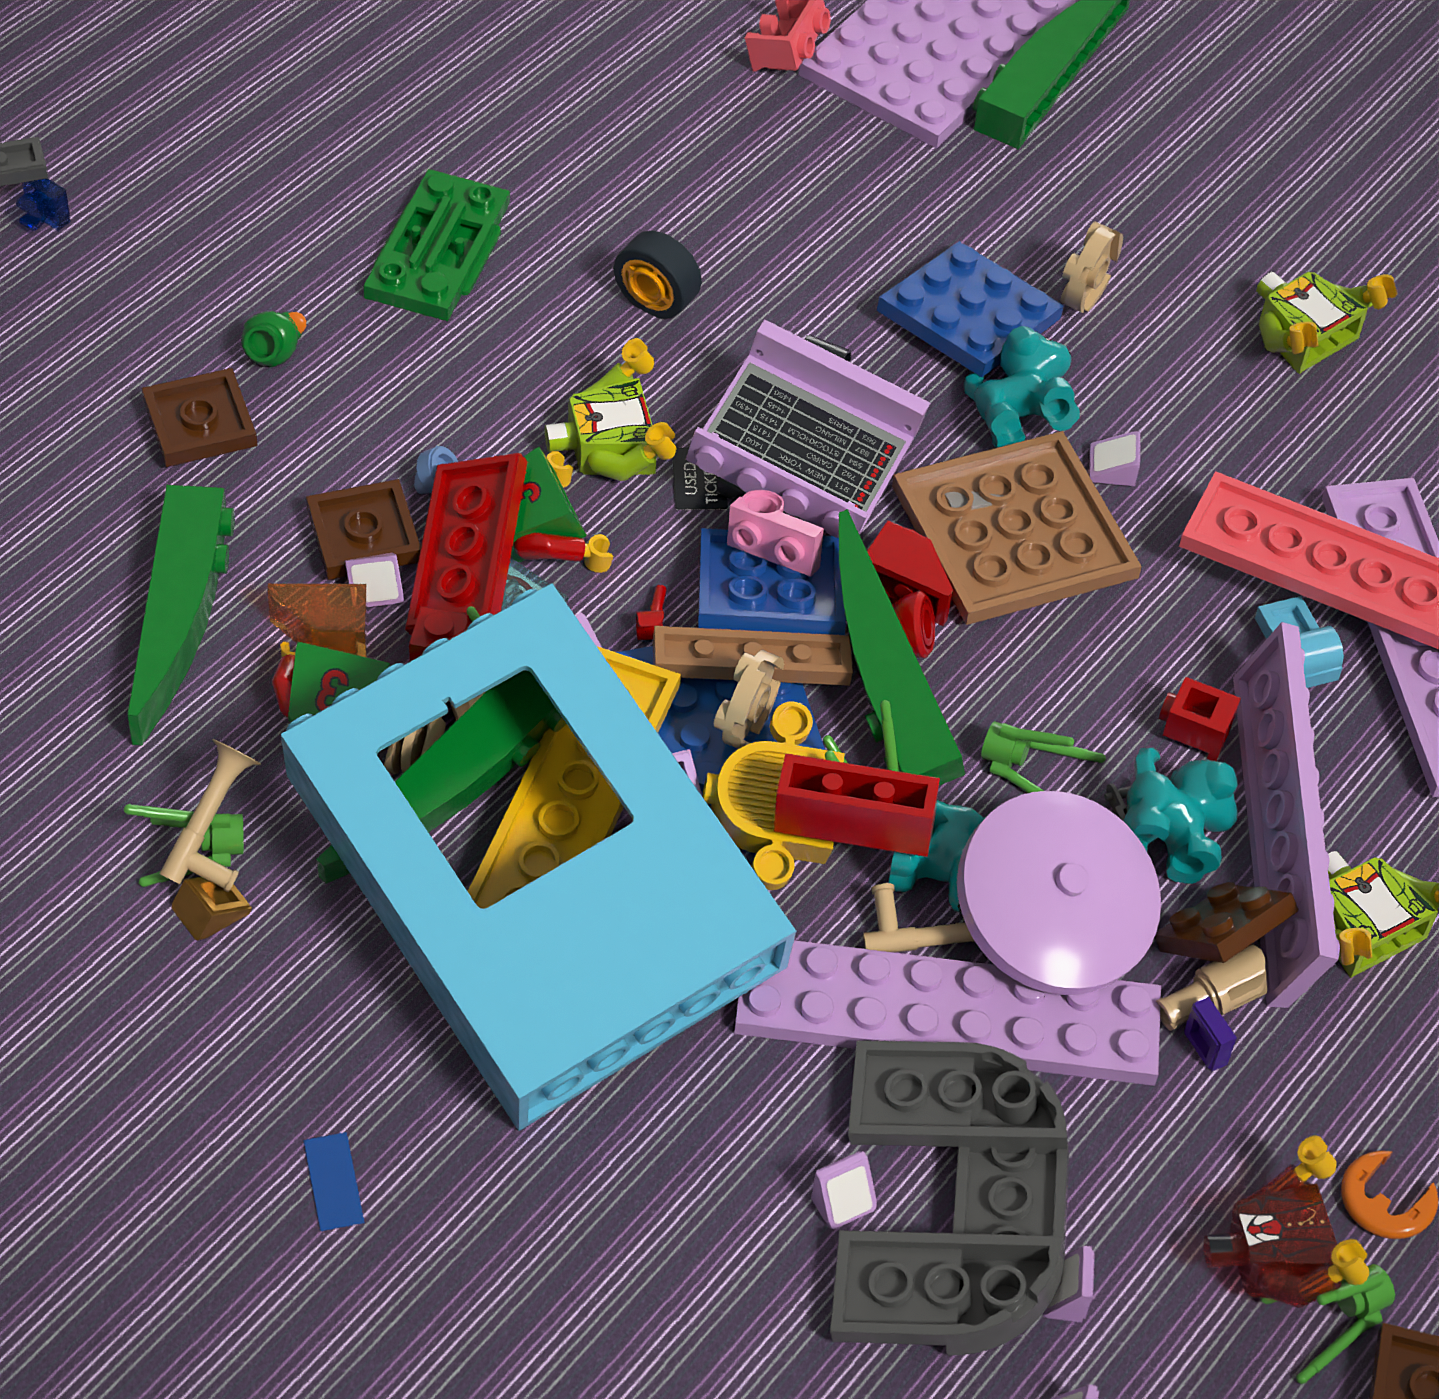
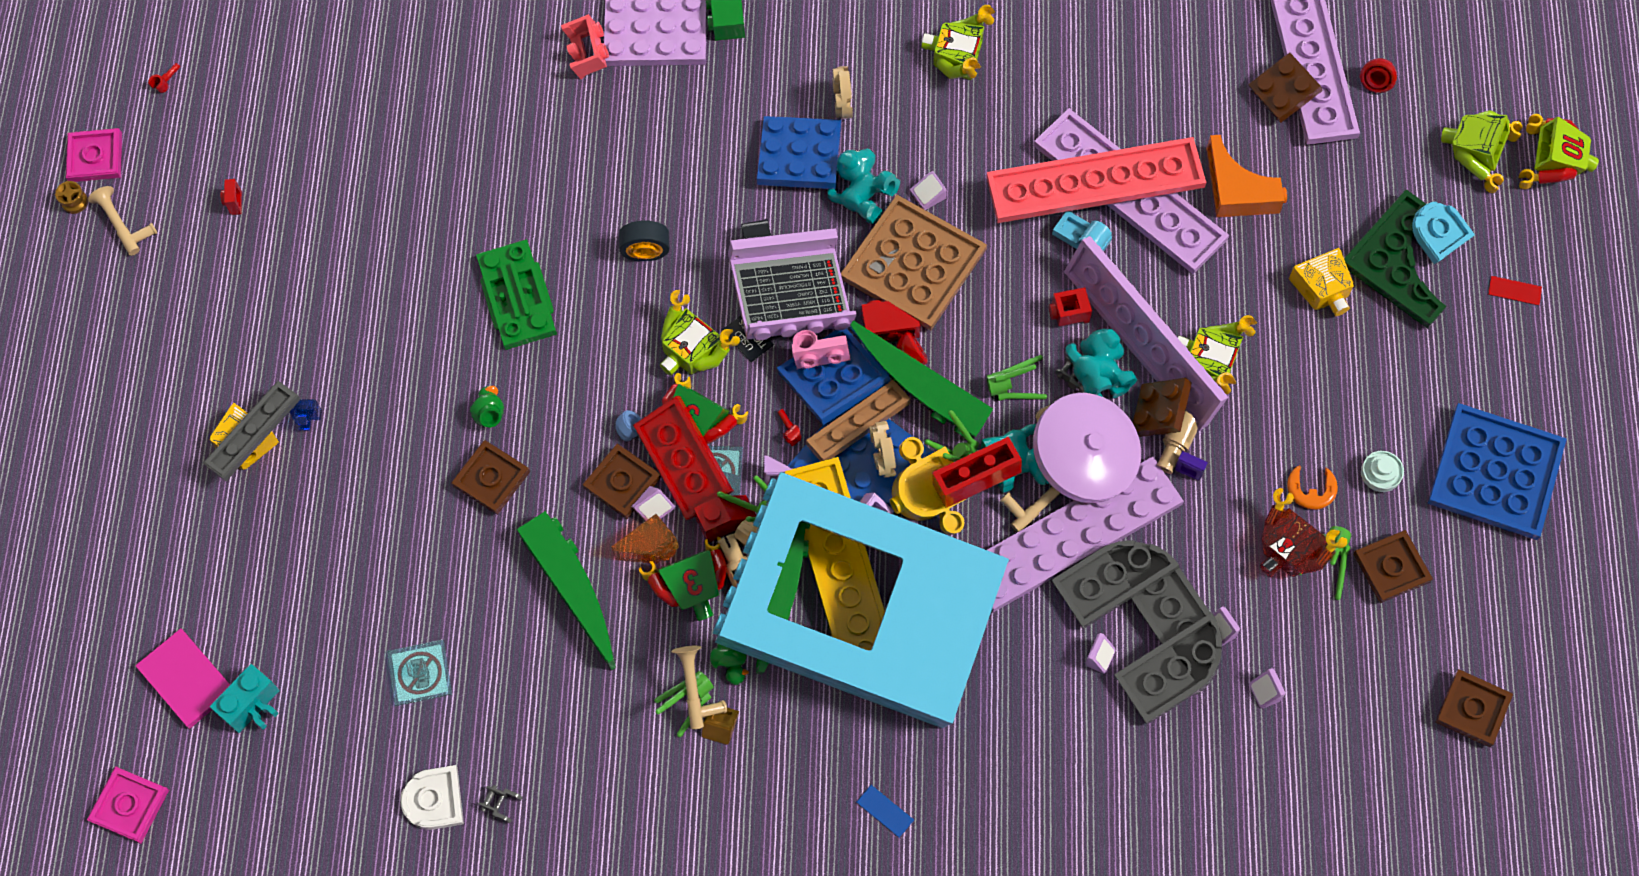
camera: 30 degrees left, 15 degrees up
none -> green animal [710,644,749,685]

